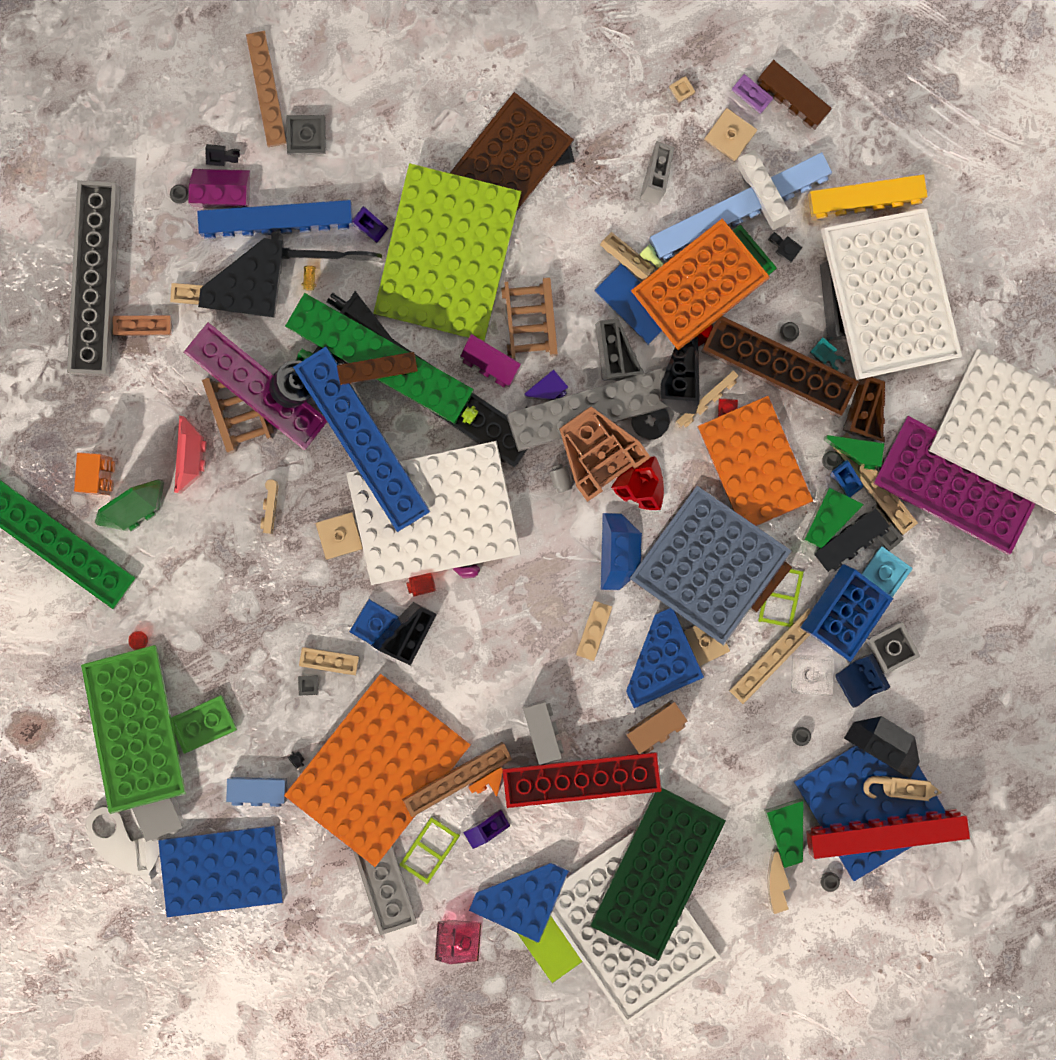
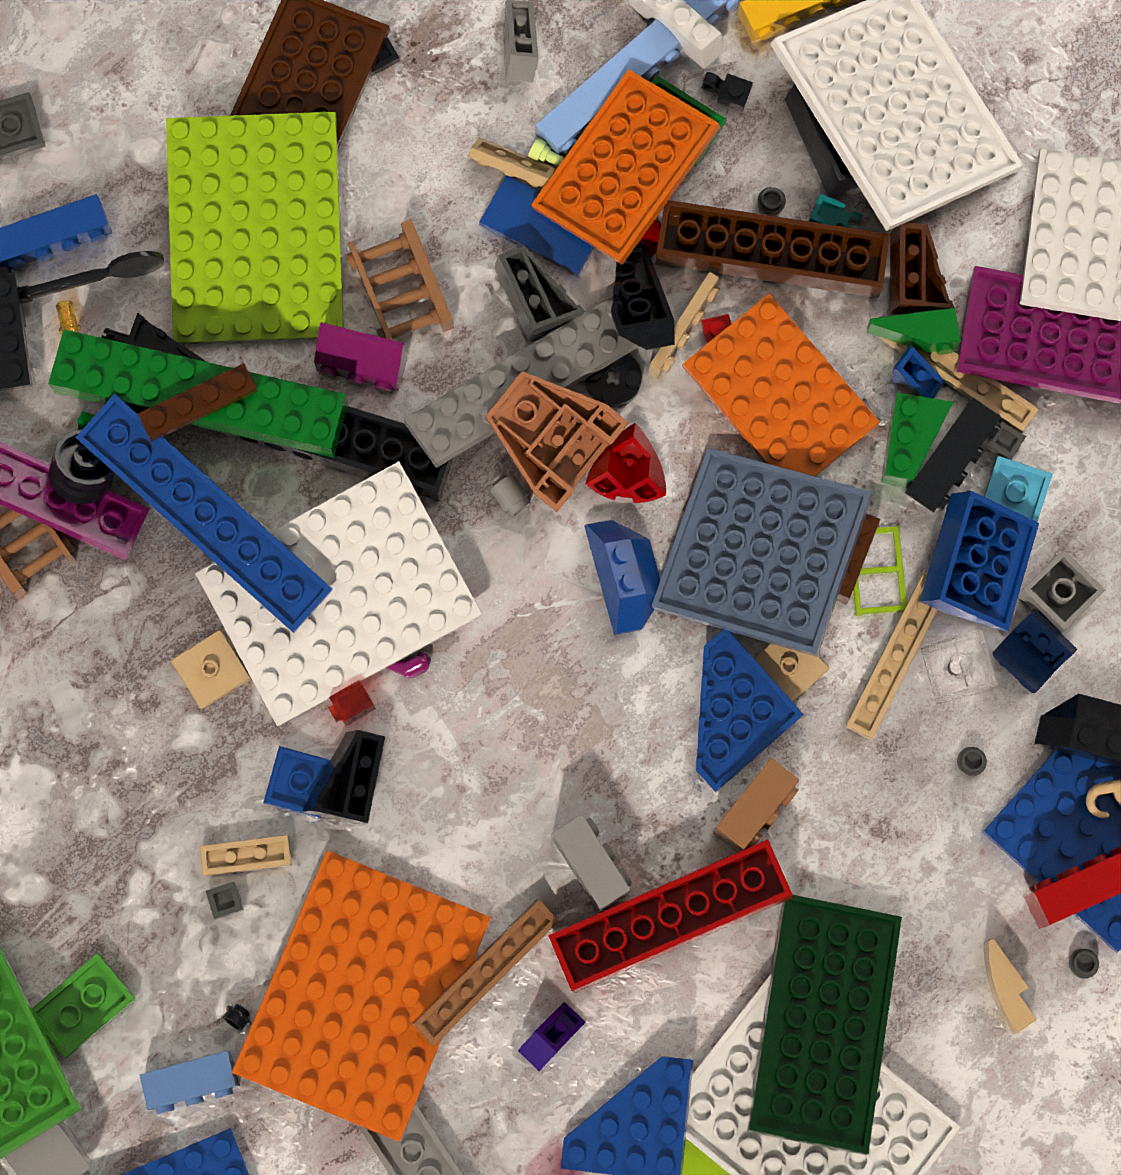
camera: 20 degrees left, 10 degrees down
tan plate [260,479,279,534] -> none
dark purple slope [351,206,389,243] -> none
lime window [399,817,460,884] -> none
lime plate [462,406,479,424] -> none
orange slope [468,766,503,797] -> none
dark purple slope [524,369,568,401] -> none
tan plate [576,601,612,661] -> none
green wedge [764,798,803,868] -> none
dark grey plate [822,451,842,470] -> none

